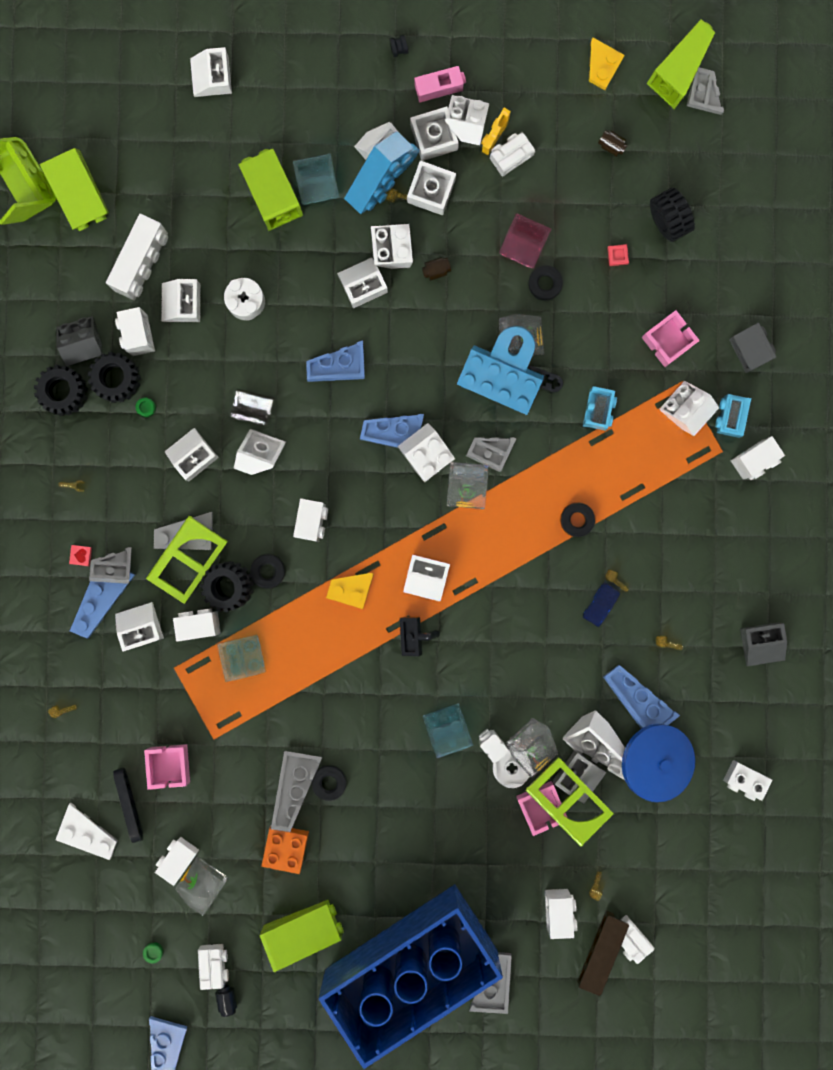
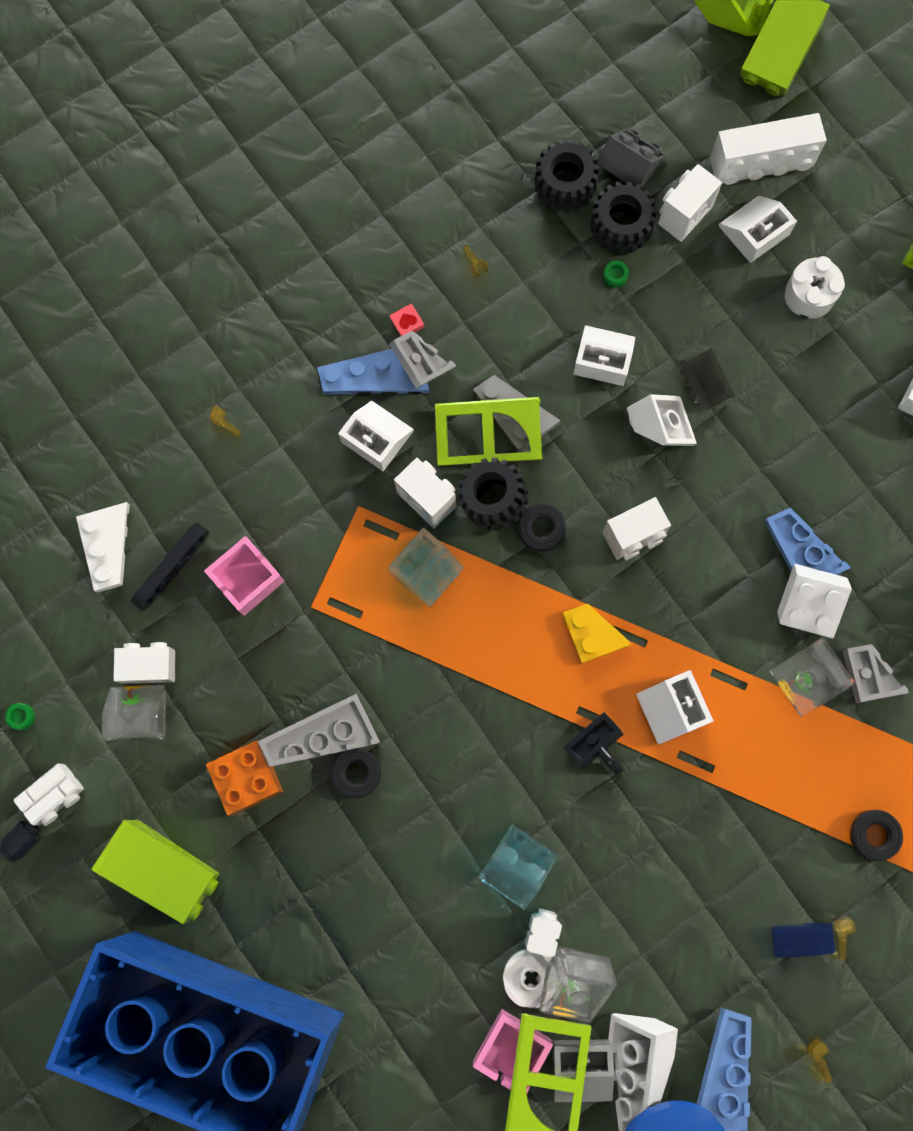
camera: 55 degrees right, 10 degrees down
medium blue wing [306,340,365,382] -> none

